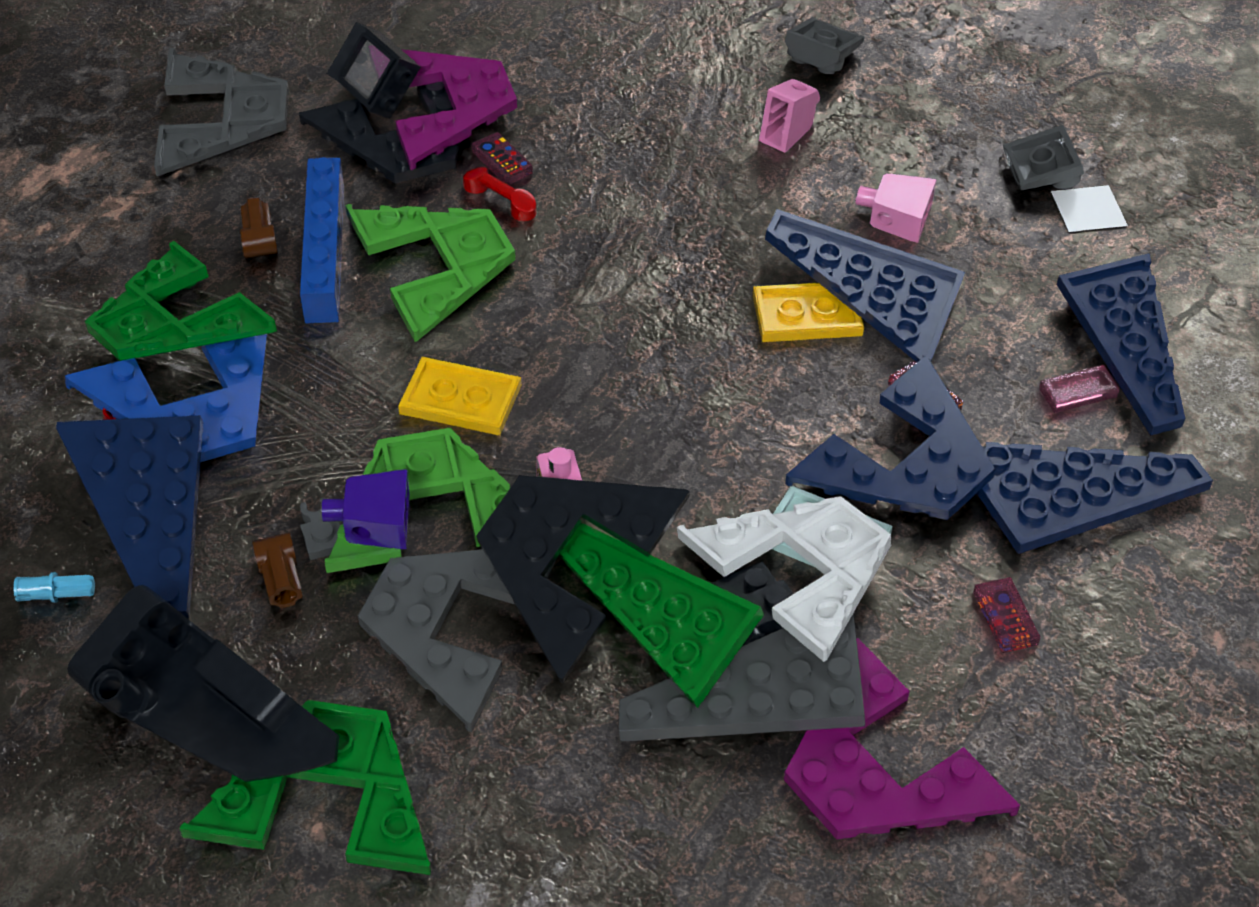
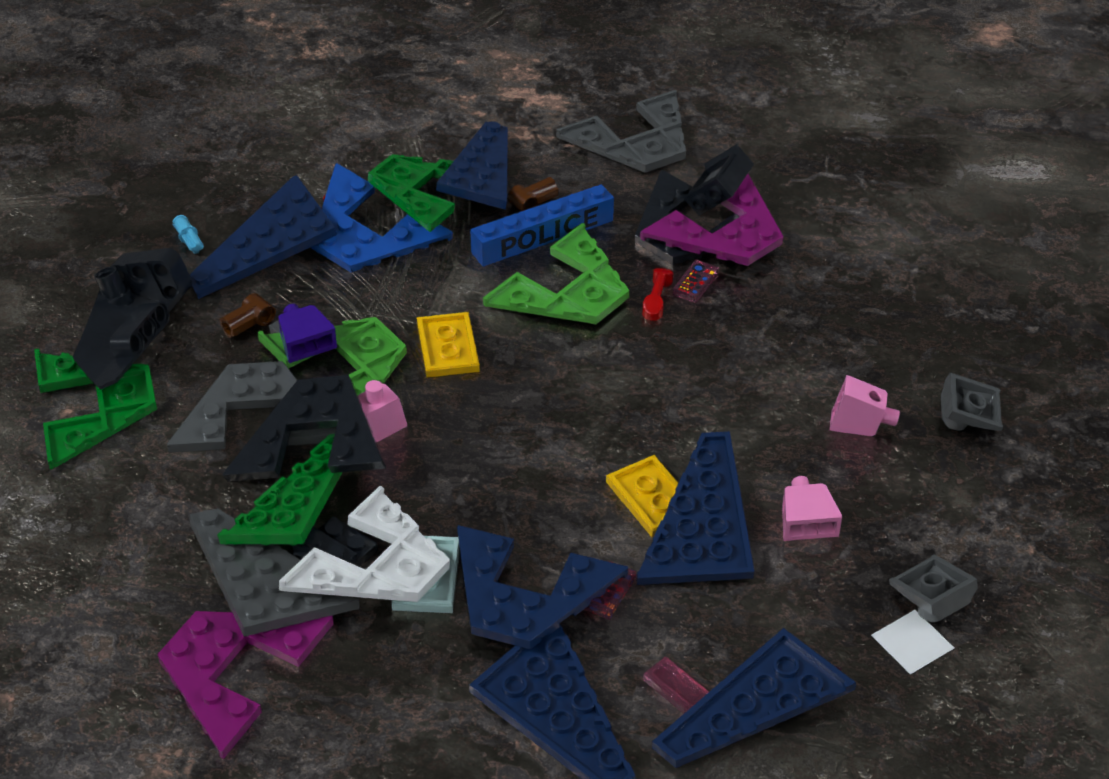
camera: 65 degrees right, 5 degrees down
clear pink tile [973,577,1041,653] -> none
none -> dark blue wing [436,121,508,210]

